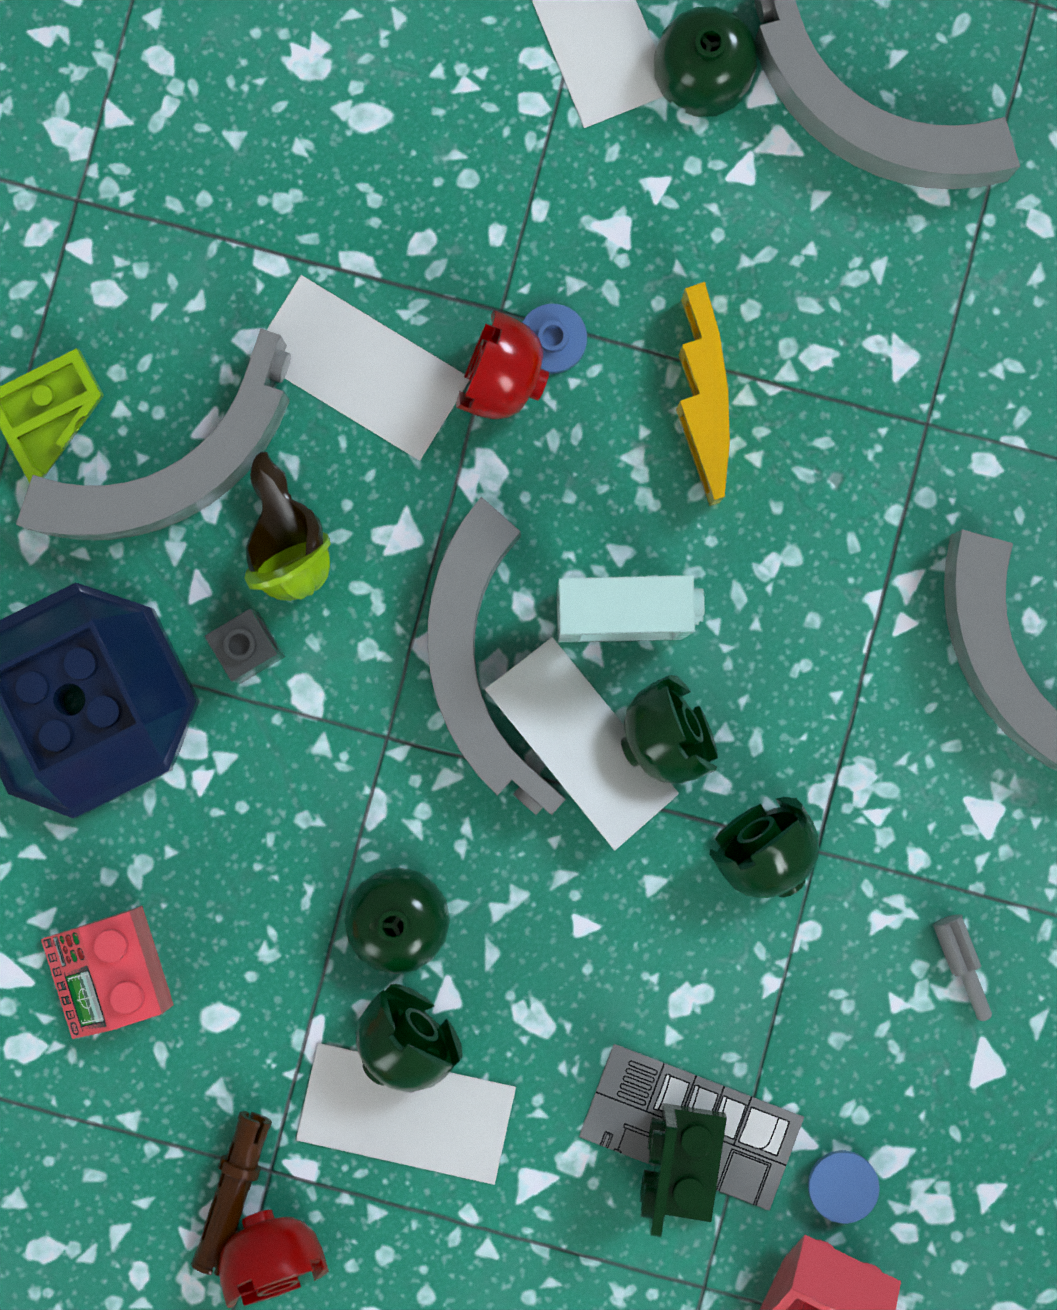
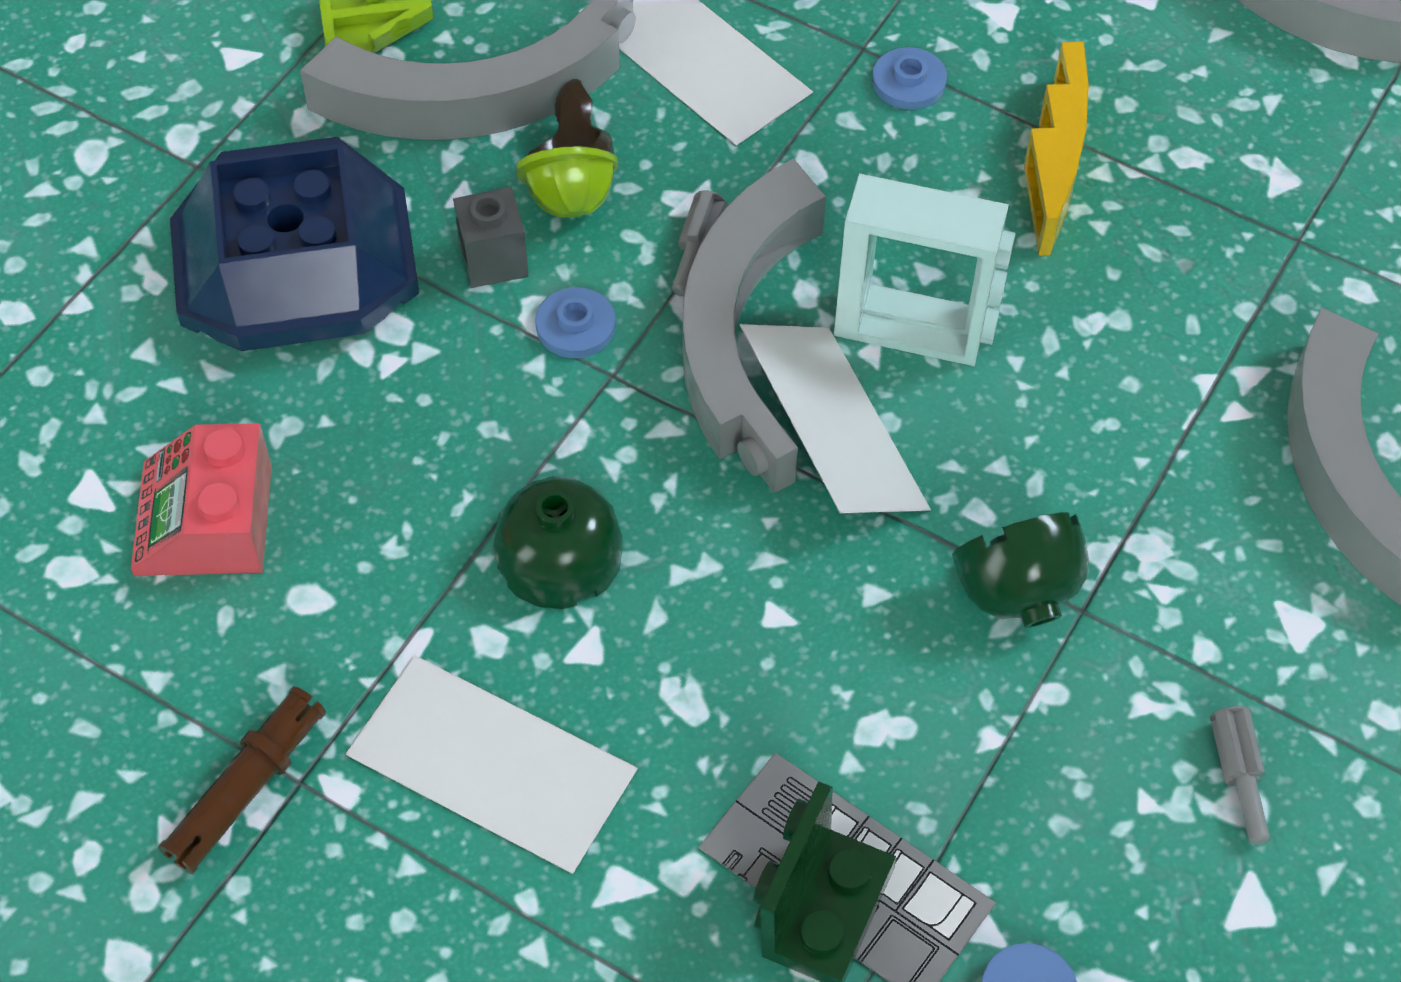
camera: 15 degrees right, 30 degrees down
red cylinder [218,1209,329,1308] -> none
dark green cylinder [356,984,463,1093] -> none
red cylinder [456,310,549,419] -> none
dark green cylinder [621,675,718,783] -> none
none -> medium blue piece [535,287,616,358]
none -> light grey axle [672,190,727,296]

